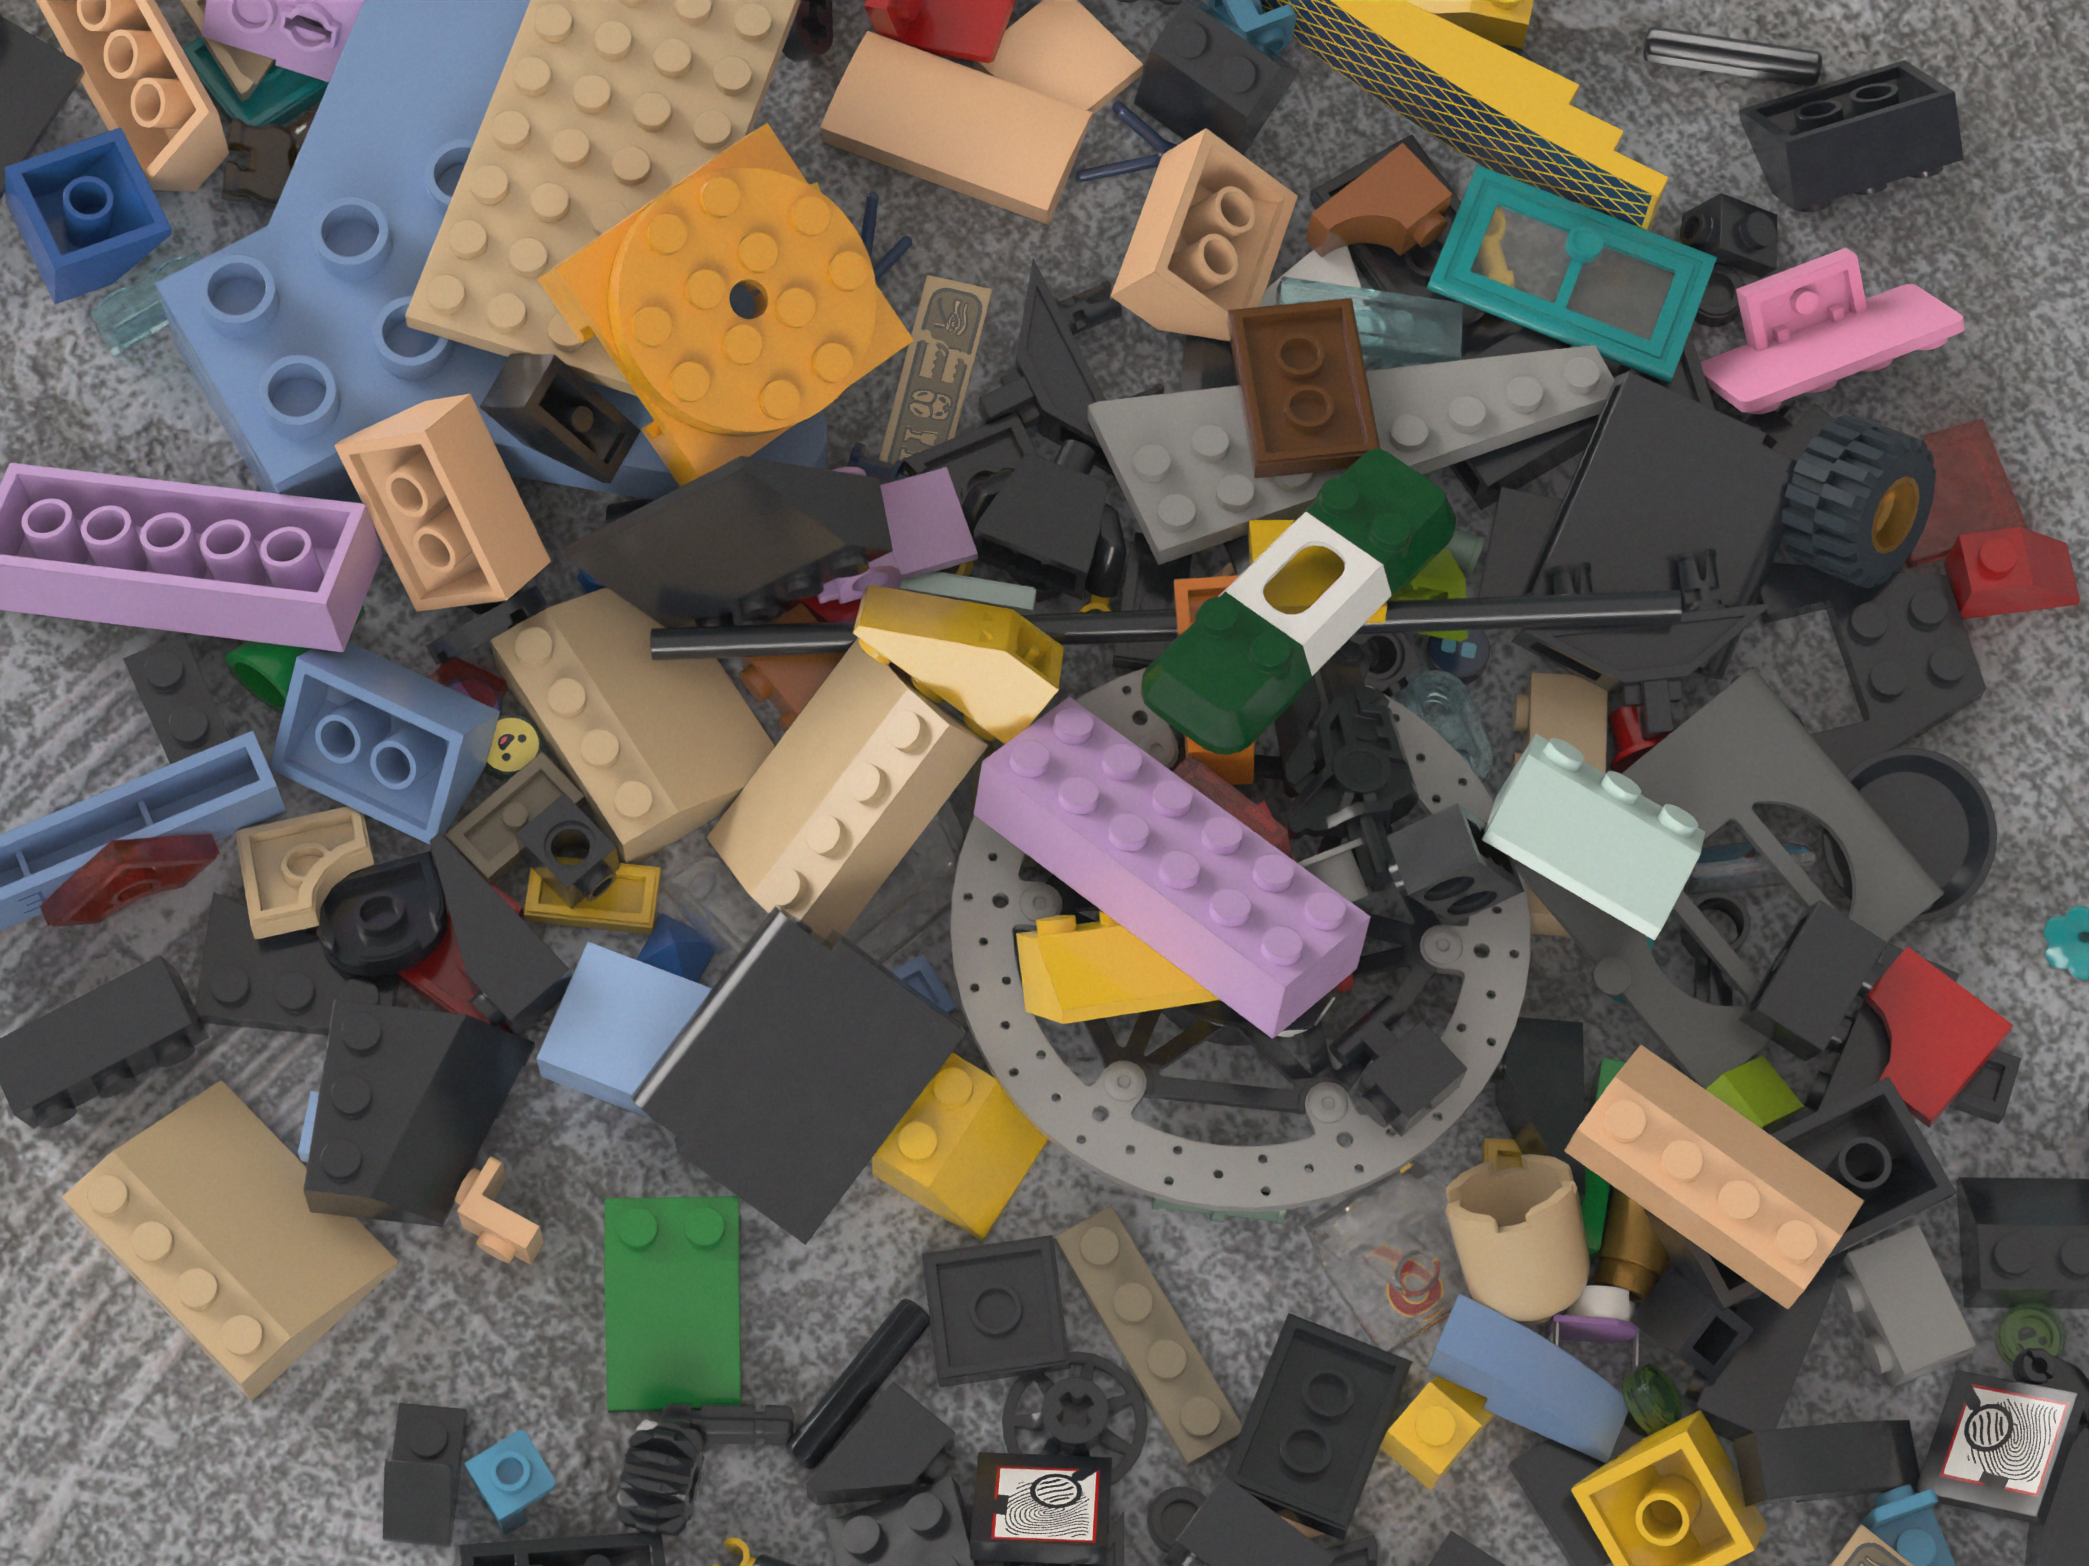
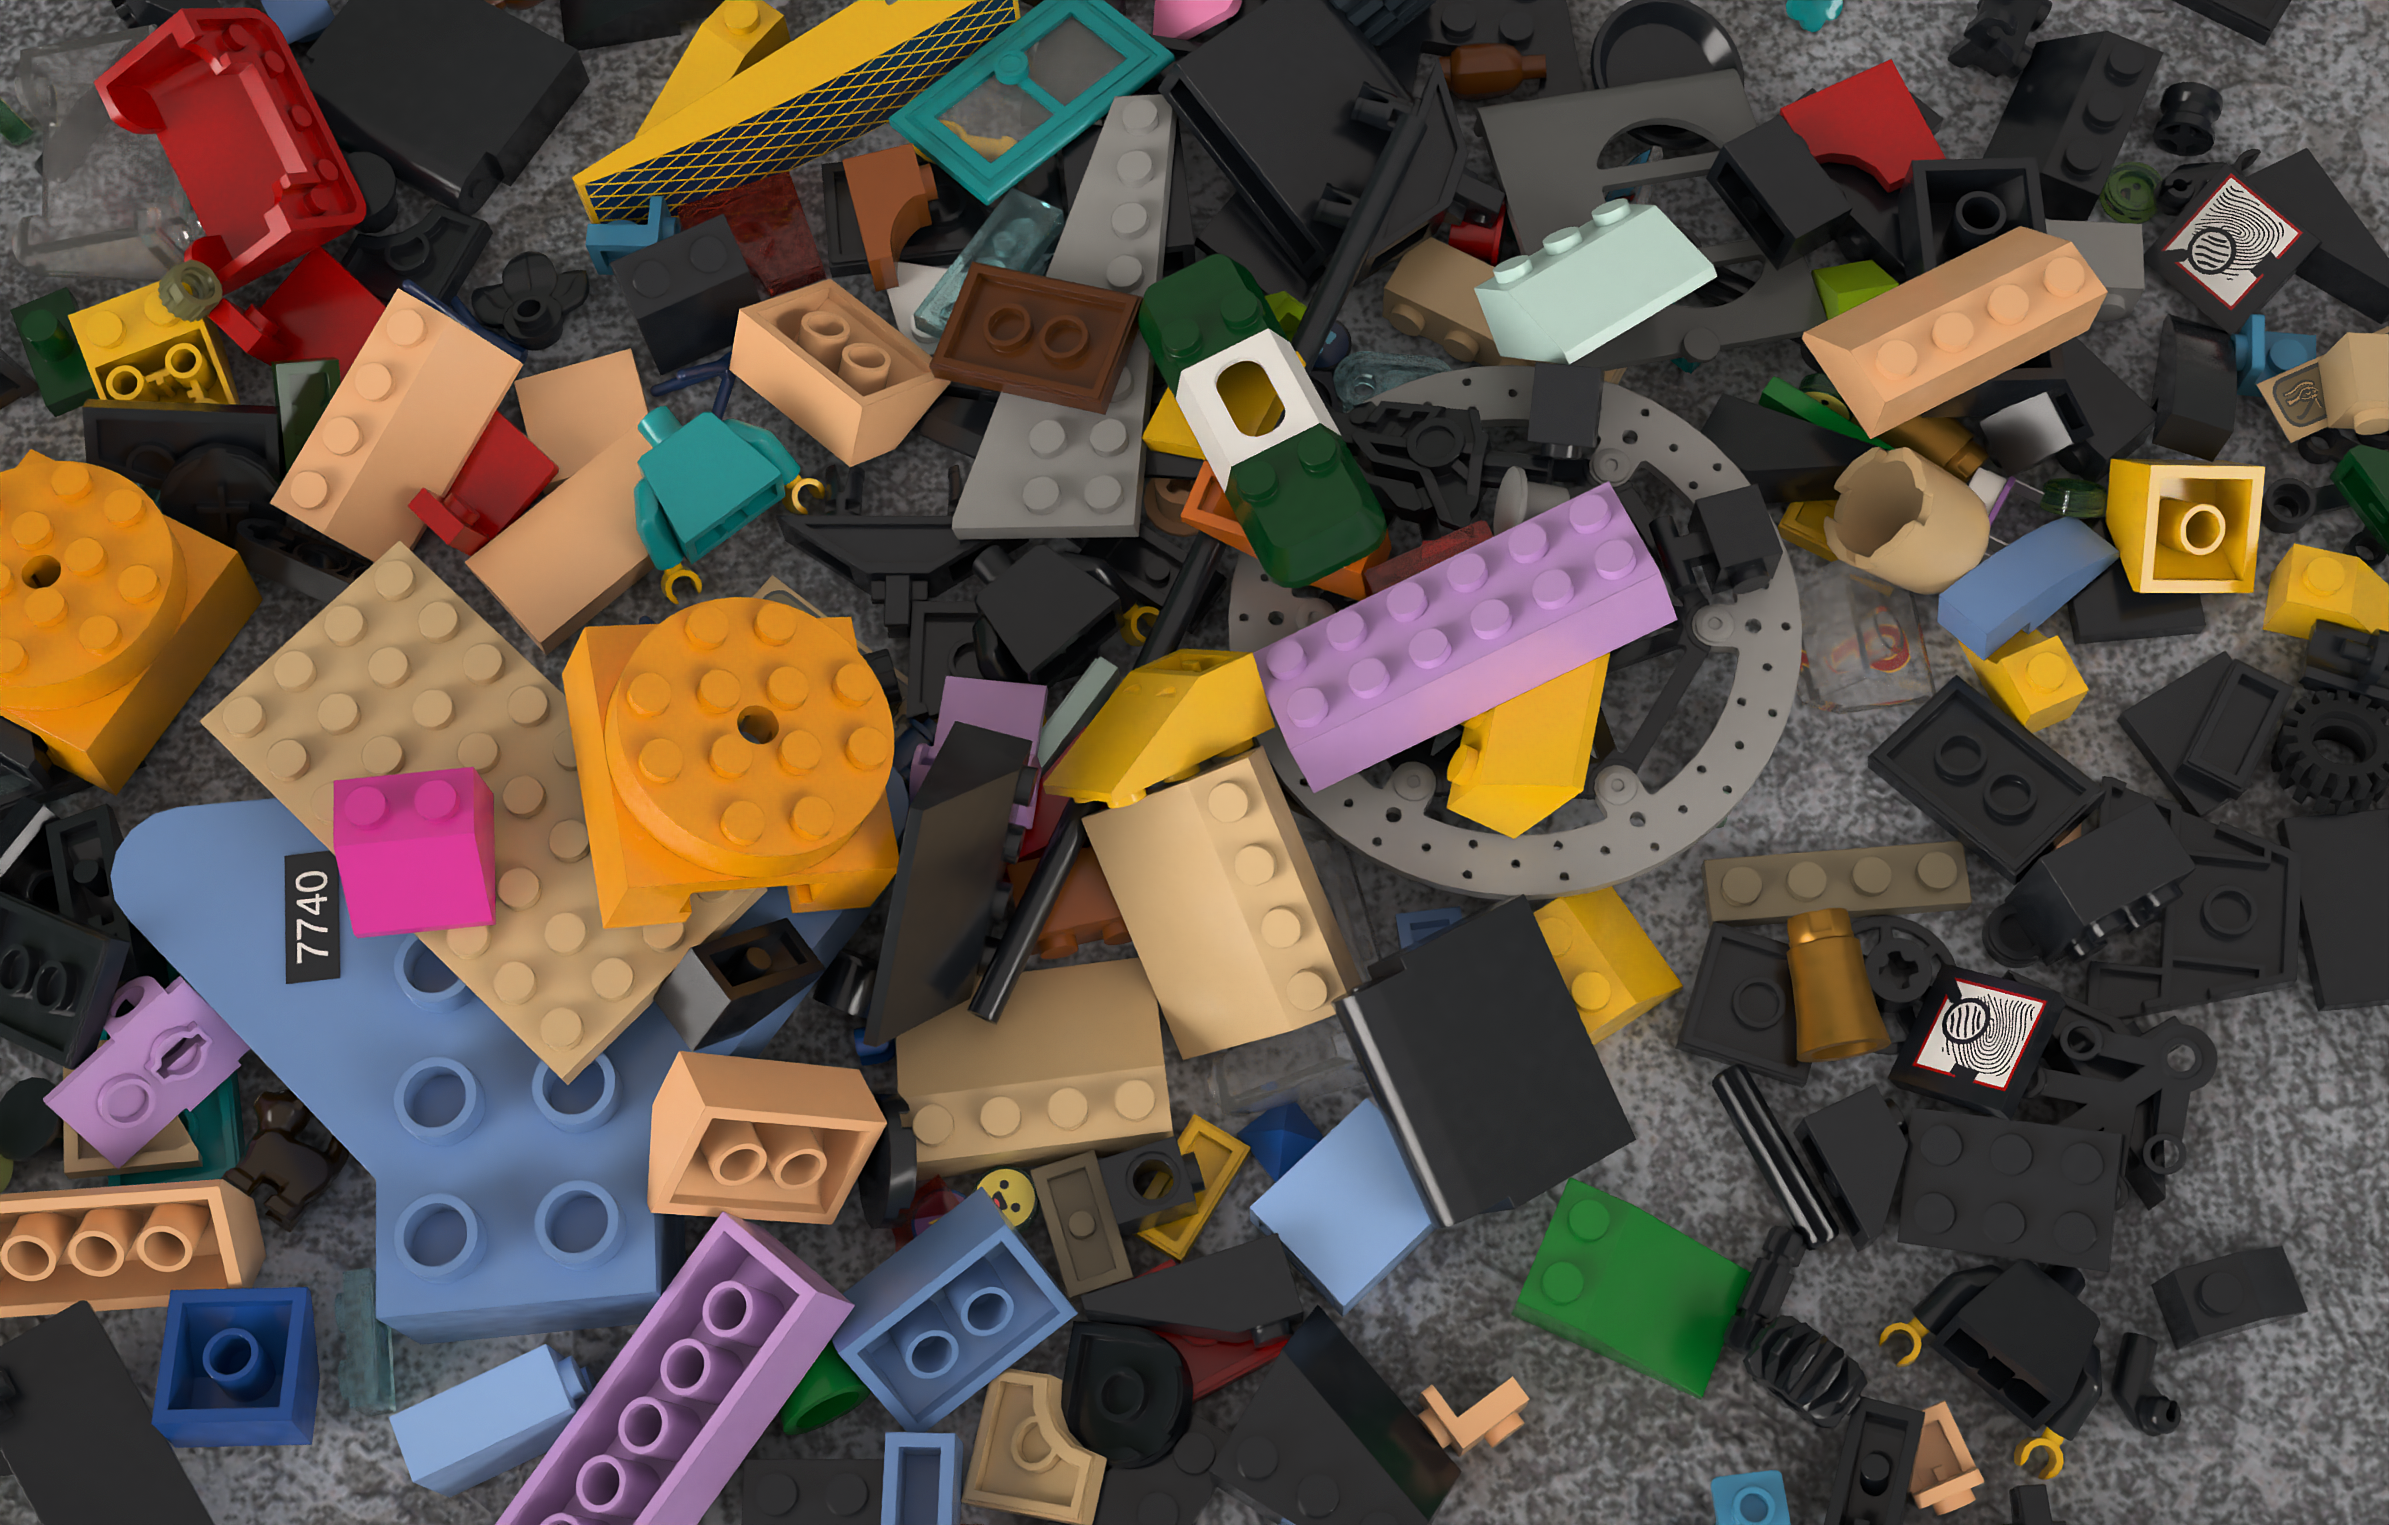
camera: 55 degrees left, 0 degrees up
none -> black sticker [284,851,340,984]
none -> dark pink slope [333,767,496,938]
none -> light blue brick [389,1344,597,1498]
none -> teal torso [633,406,825,605]
none -> clear red tile [676,171,827,297]
none -> black axle [862,649,902,705]
none -> reddish brown plant [1439,43,1547,101]
none -> pearl gold plant [1786,908,1891,1062]

